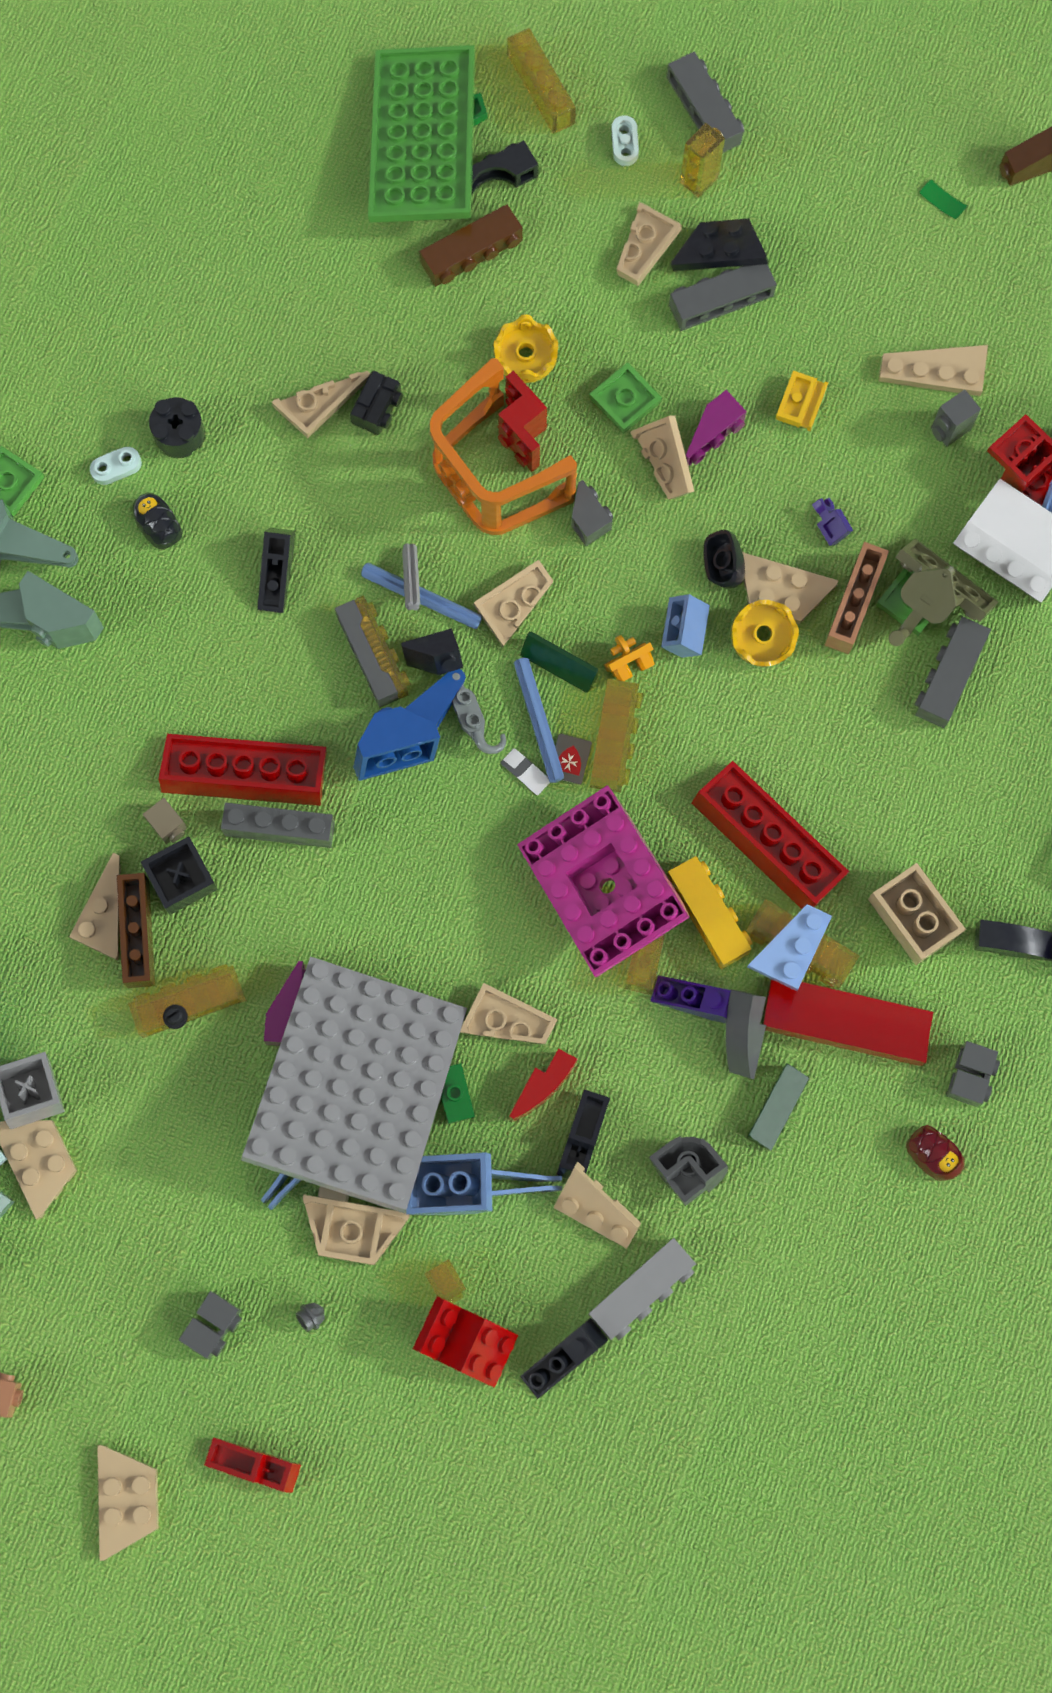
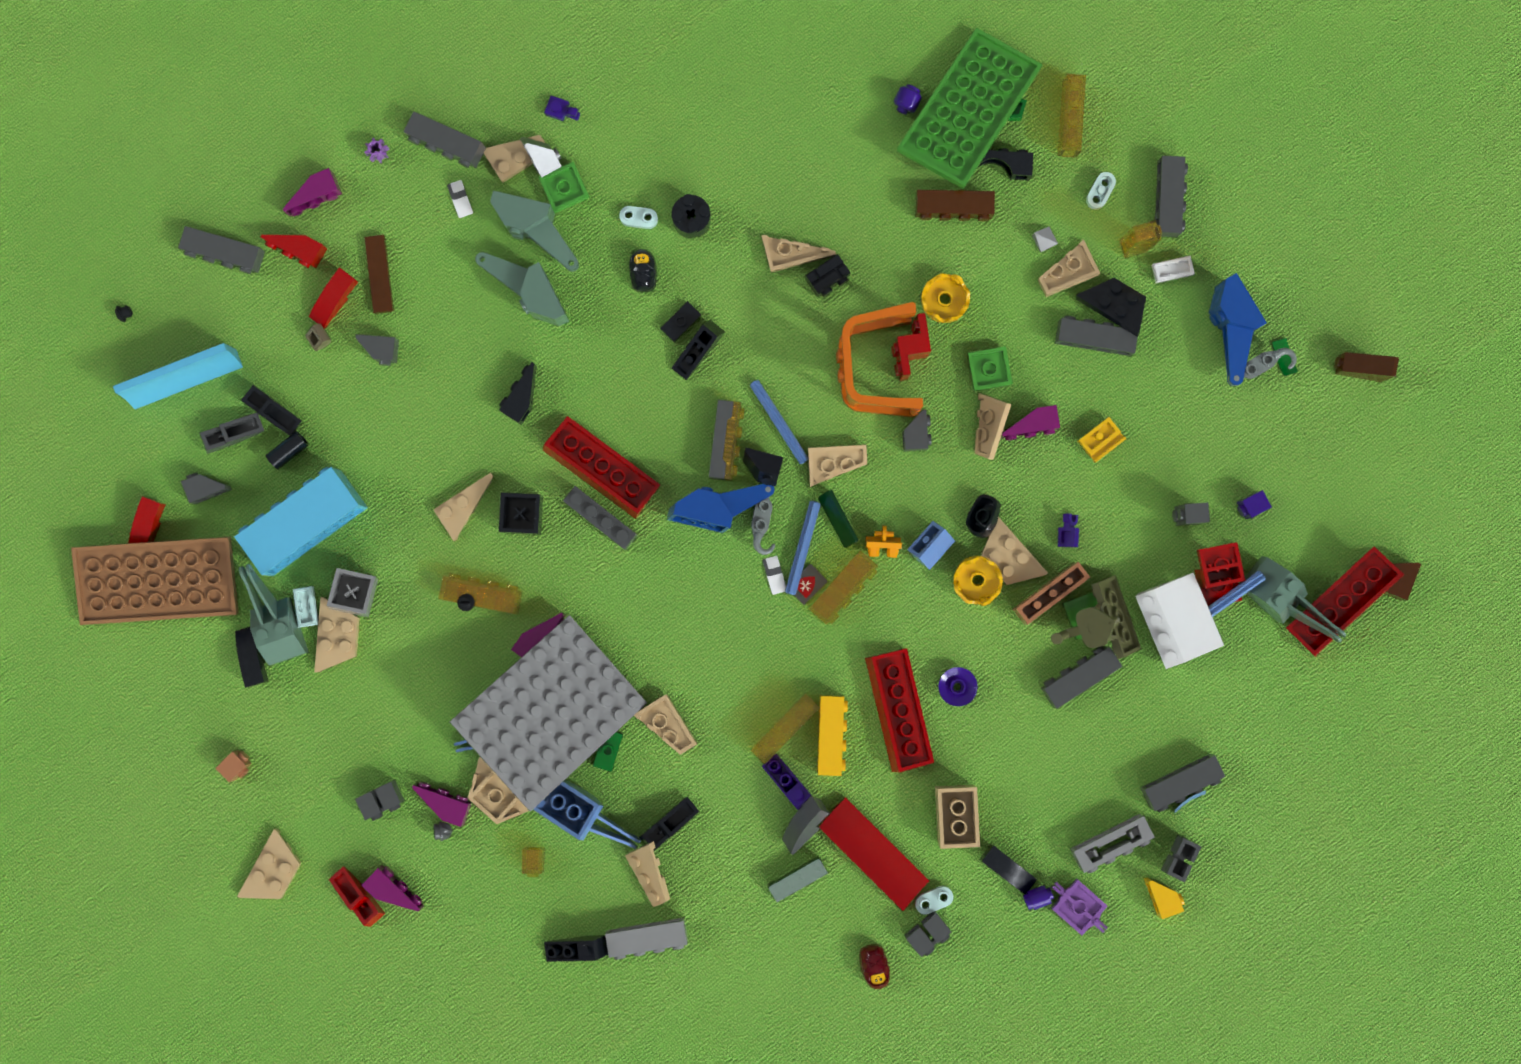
camera: 30 degrees right, 10 degrees up
reddish brown brick [117,873,155,989] -> none
dark tan brick [143,798,187,845] -> none
light grey axle [402,543,420,611] -> none
red bracket [412,1296,518,1388] -> none
red slope [509,1048,578,1122] -> none
dark pink slope [517,785,689,977] -> none
dark grey brick [649,1136,728,1206] -> none
clear yellow brick [746,899,860,988] -> none
light blue wing [747,904,832,991] -> none
tan wing [879,345,988,396] -> none
none -> magenta slope [361,865,424,911]
none -> magenta slope [412,781,472,827]
none -> black slope [499,362,537,425]
none -> black plate [660,301,701,343]
none -> dark purple head [894,84,922,115]
none -> light aqua plate [915,886,953,914]
none -> dark purple dish [938,667,978,706]
none -> light grey slope [1032,227,1058,253]
none -> white plate [1151,256,1195,283]
none -> blue slope [1209,273,1297,386]
none -> dark purple brick [1237,490,1272,519]

